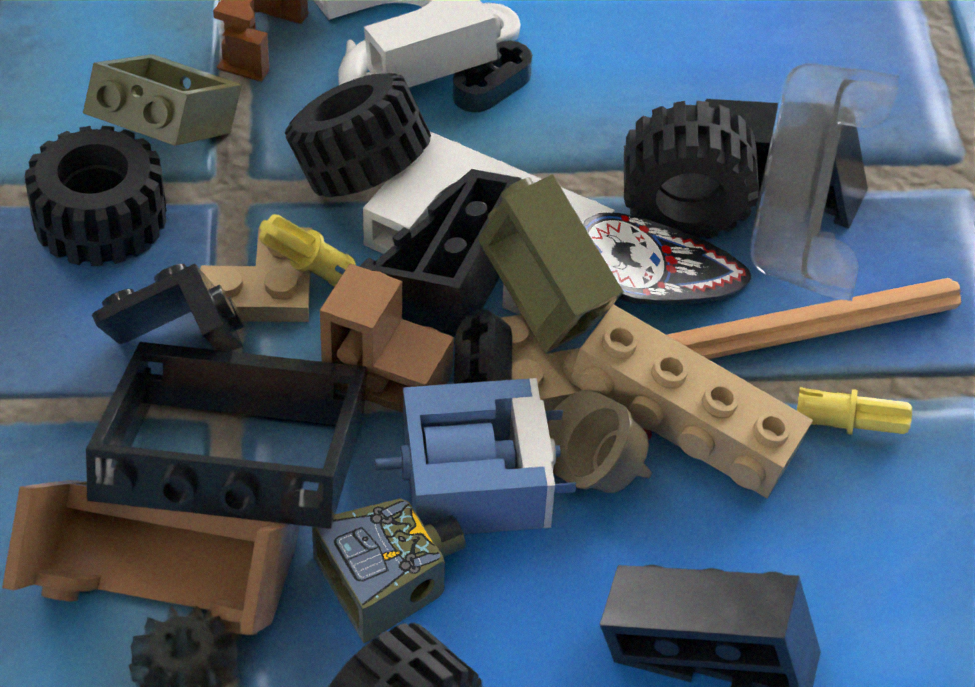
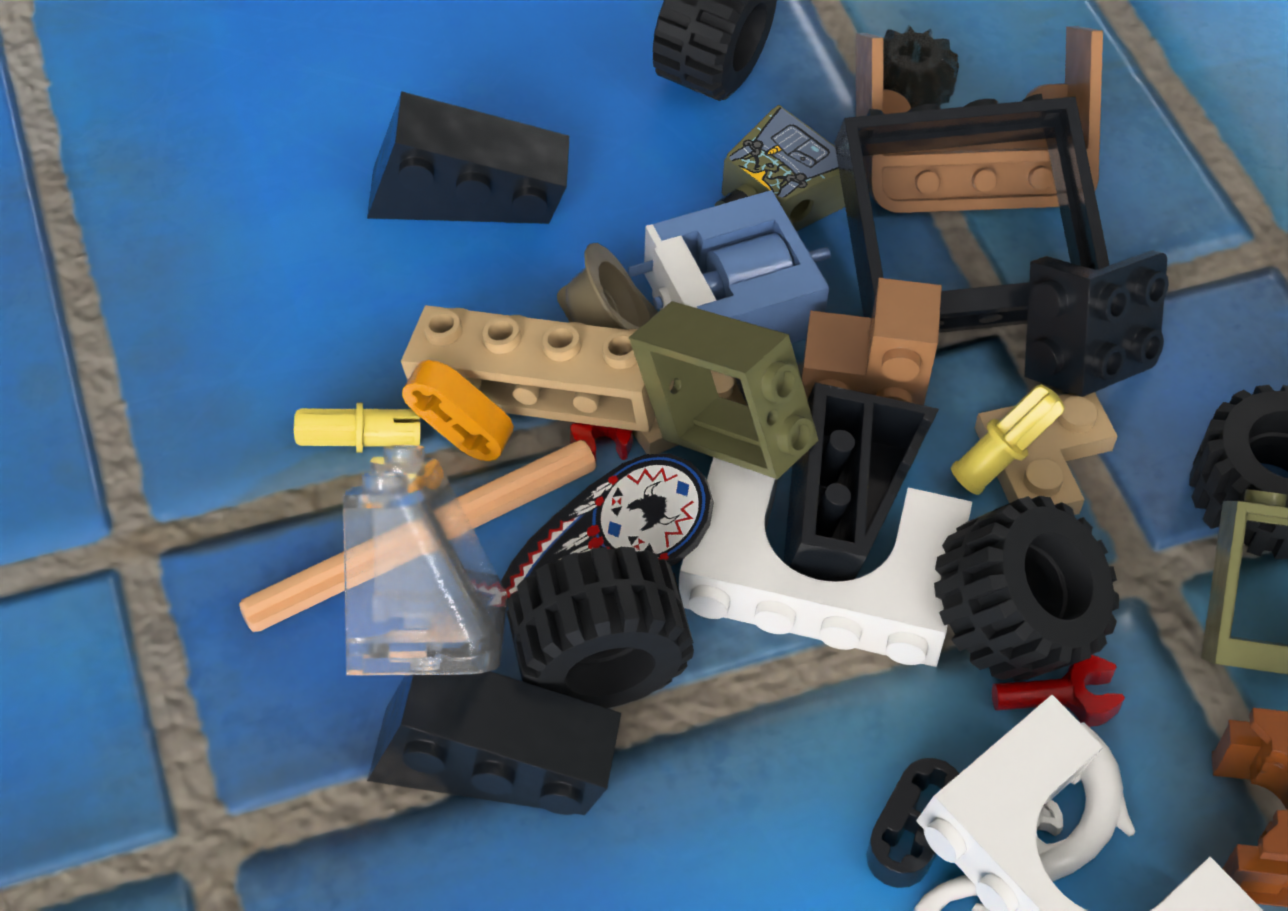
camera: 165 degrees right, 5 degrees up
none -> light orange beam [402,360,514,461]

